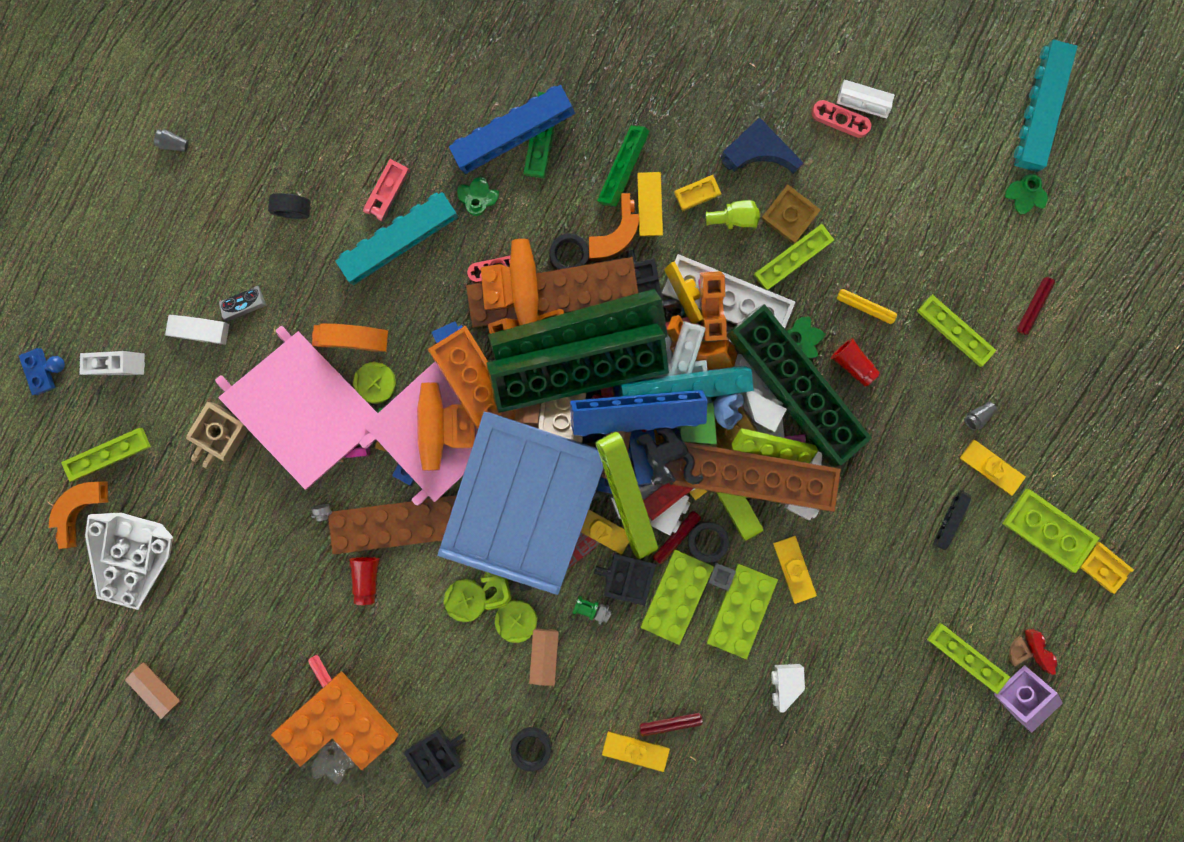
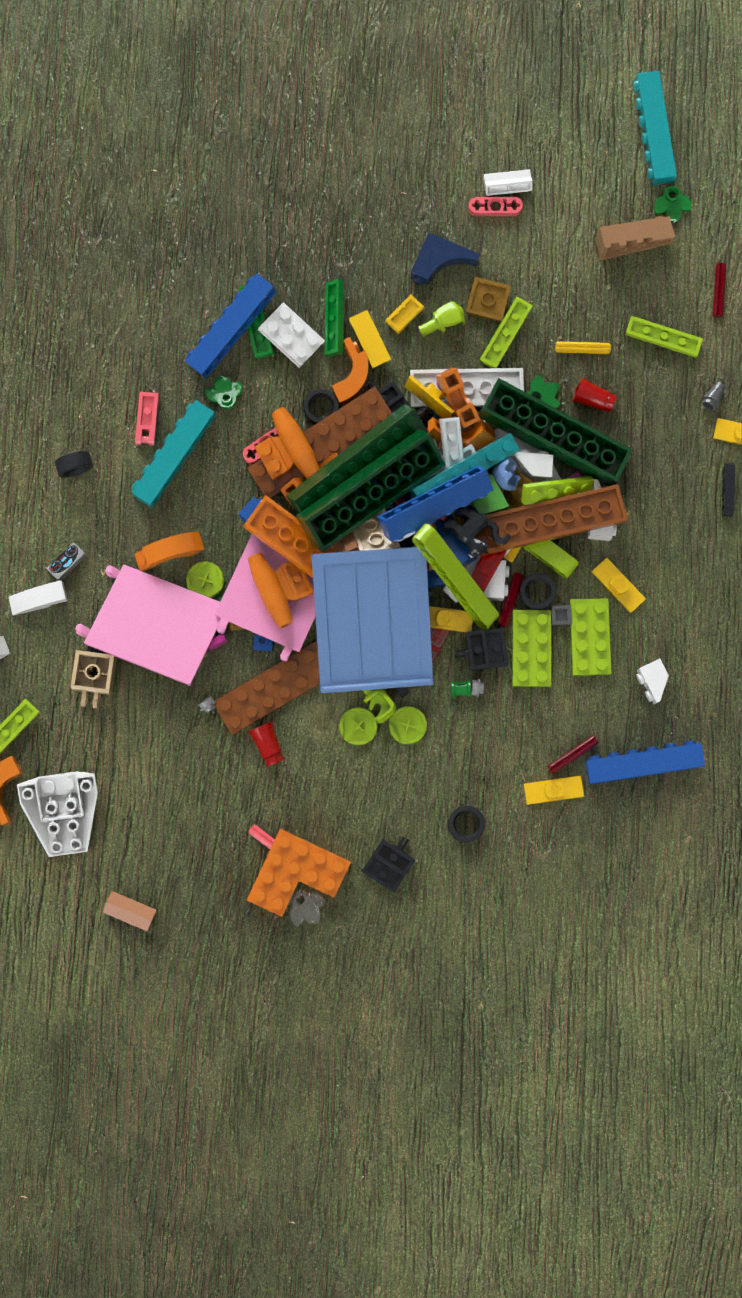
camera: 25 degrees left, 5 degrees down
nougat piece [529,628,558,686] -> none
none -> white plate [258,302,325,368]
none -> blue brick [584,740,705,785]
none -> medium nougat wedge [595,216,675,260]

